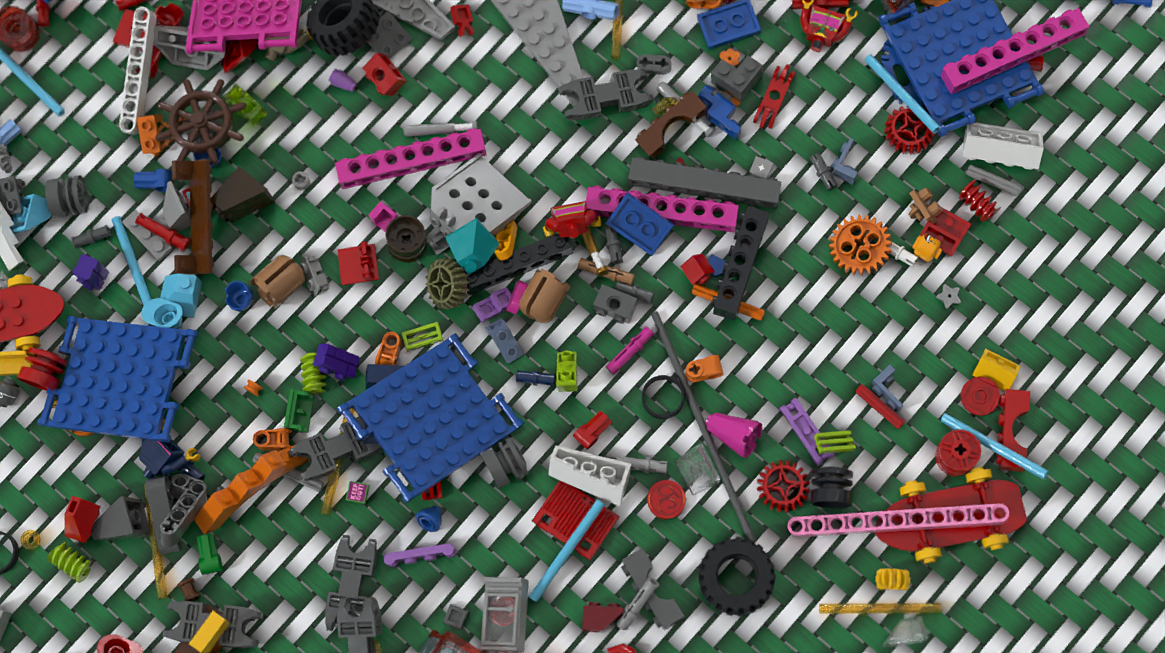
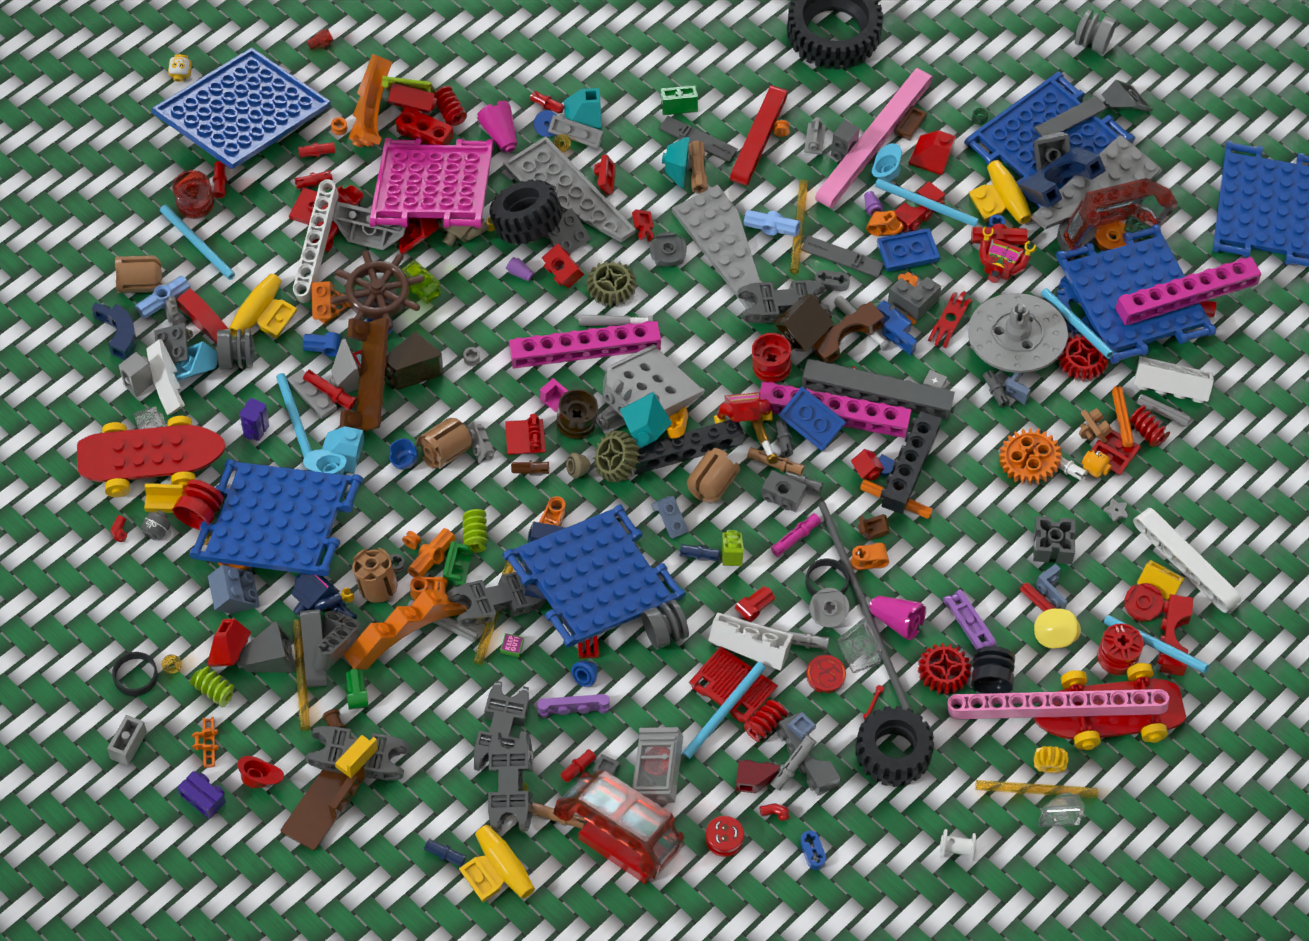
camera: 10 degrees left, 15 degrees down
dark grey pin [71,225,111,249] -> none
dark purple brick [313,344,360,381] -> none
lime tile [402,322,444,352] -> none
medium lavender slope [472,287,512,323] -> none
dark pink beam [506,280,528,314] -> none
clear yellow tile [653,97,678,114] -> none
lime tile [814,430,856,454] -> none
none -> red slope [176,288,228,344]
none -> orange piece [192,717,219,768]
none -> sand blue slope [208,565,260,614]
none -> yellow plate [229,273,297,339]
none -> medium nougat cylinder [352,548,398,603]
none -> dark grey bush [390,554,405,574]
none -> orange piece [407,528,456,578]
none -> reddish brown axle [511,460,549,476]
none -> red axle [560,749,596,783]
none -> dark tan cone [566,452,590,479]
none -> olive gear [587,260,636,307]
none -> dark grey plate [650,232,687,267]
none -> red piece [744,700,788,743]
none -> red wheel [752,333,792,383]
none -> dark brown slope [773,294,834,352]
none -> sand blue tile [787,712,816,741]
none -> dark grey piece [801,235,884,278]
none -> light grey plate [809,588,849,628]
none -> reddish brown bracket [858,514,890,540]
none -> red hinge [863,685,884,720]
none -> light grey piece [968,293,1068,373]
none -> dark grey brick [1033,516,1075,564]
none -> light yellow piece [1034,609,1081,649]
none -> orange axle [1112,386,1134,447]
none -> white beam [1133,508,1241,613]

